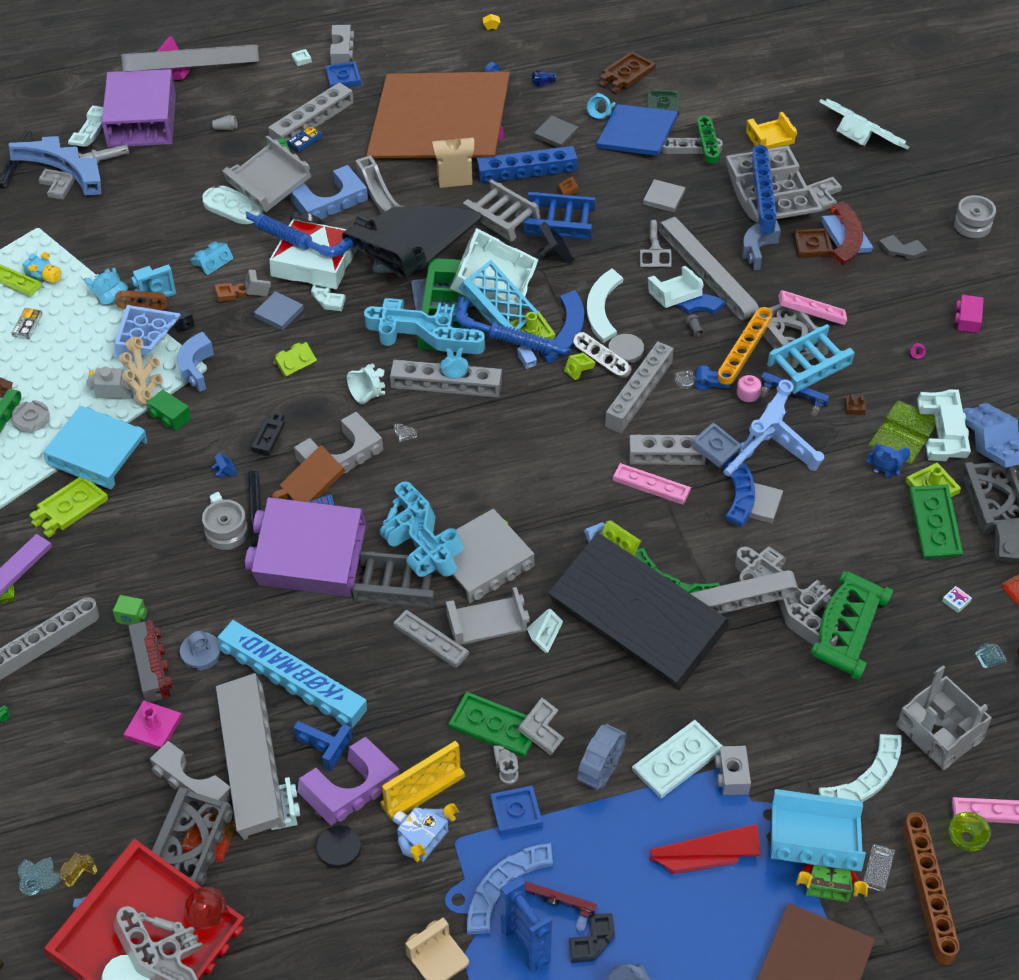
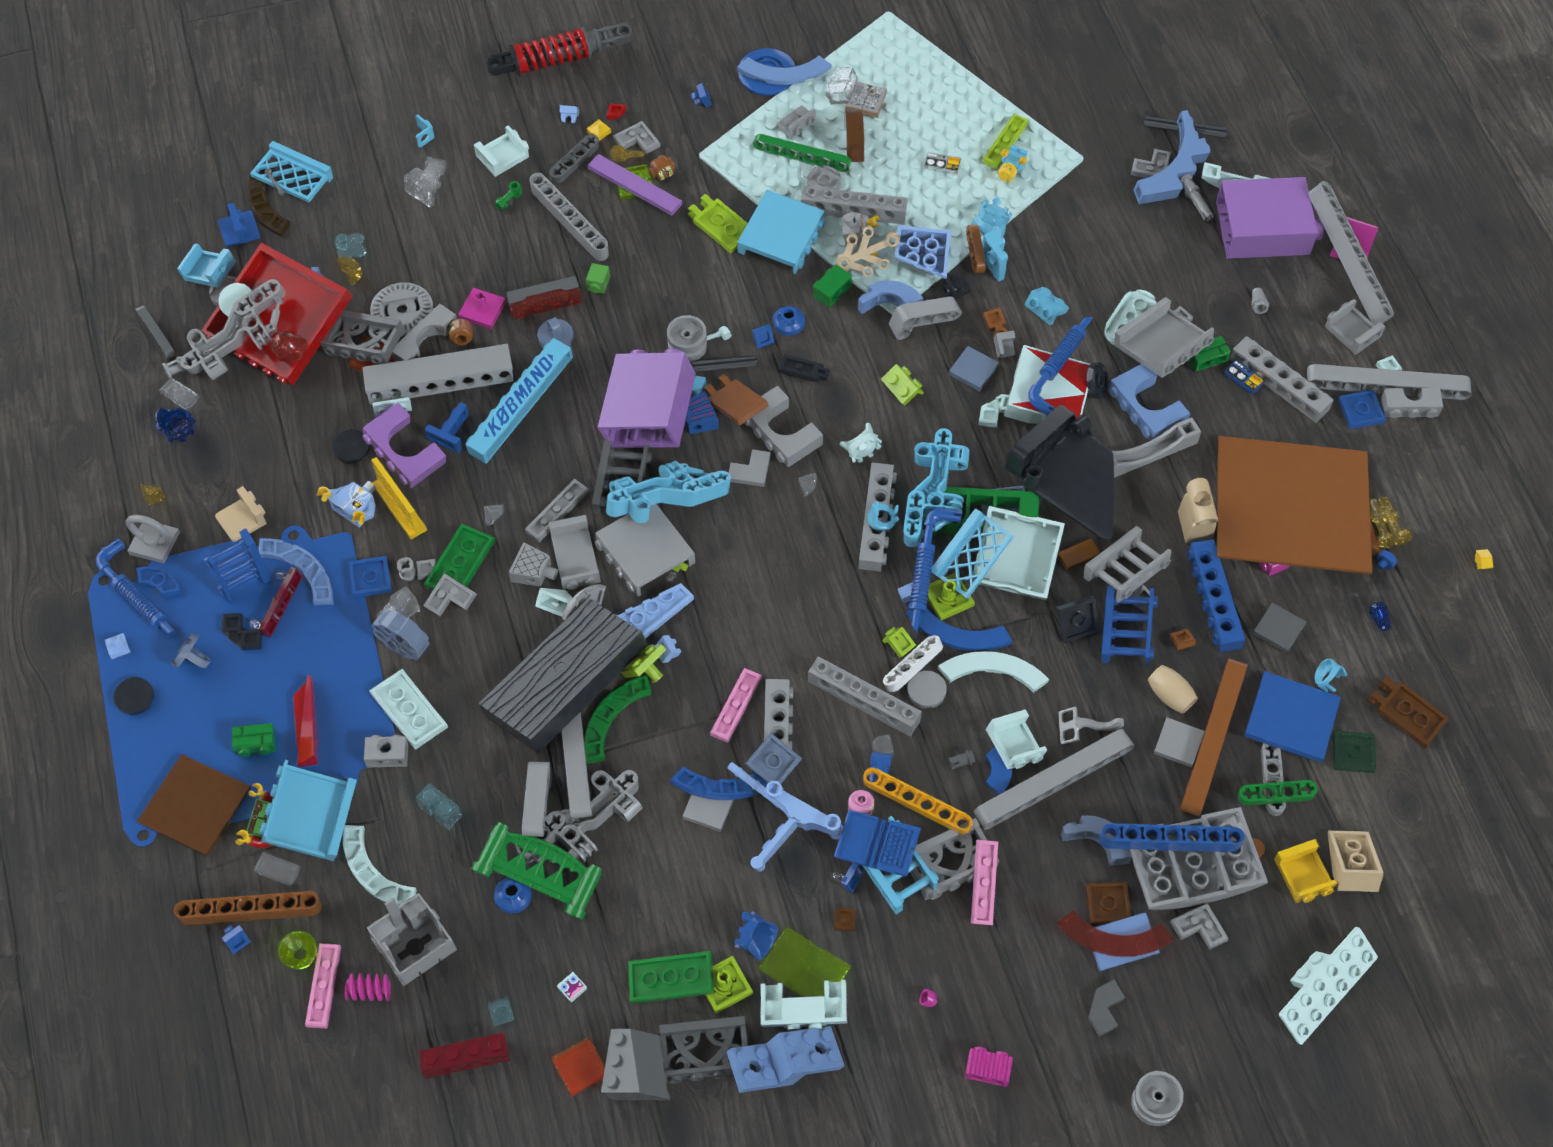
camera: 90 degrees right, 10 degrees up
none -> blue tile [222,925,251,954]
none -> green brick [232,723,276,757]
none -> dark pink piece [345,973,391,1001]
none -> light grey piece [370,282,433,335]
none -> clear arch [376,586,420,618]
none -> clear light blue brick [415,783,462,830]
none -> dark orange head [449,319,473,345]
none -> clear tile [484,504,504,525]
none -> blue piece [494,877,532,914]
none -> light grey torso [509,543,558,587]
none -> light grey beam [522,762,552,837]
none -> light grey tile [562,584,606,620]
none -> light blue wing [618,583,694,638]
none -> light grey tile [729,450,771,487]
none -> blue piece [772,306,805,336]
none -> light grey brick [801,186,908,225]
none -> blue piece [834,810,921,876]
none -> light grey beam [889,297,962,340]
none -> tan piece [1148,665,1198,714]
none -> dark orange beam [1180,658,1248,817]
none -> light grey beam [1307,364,1471,400]
none -> light grey panel [1325,299,1385,355]
none -> tan slope [1328,831,1384,892]
none -> clear yellow piece [1369,496,1413,548]

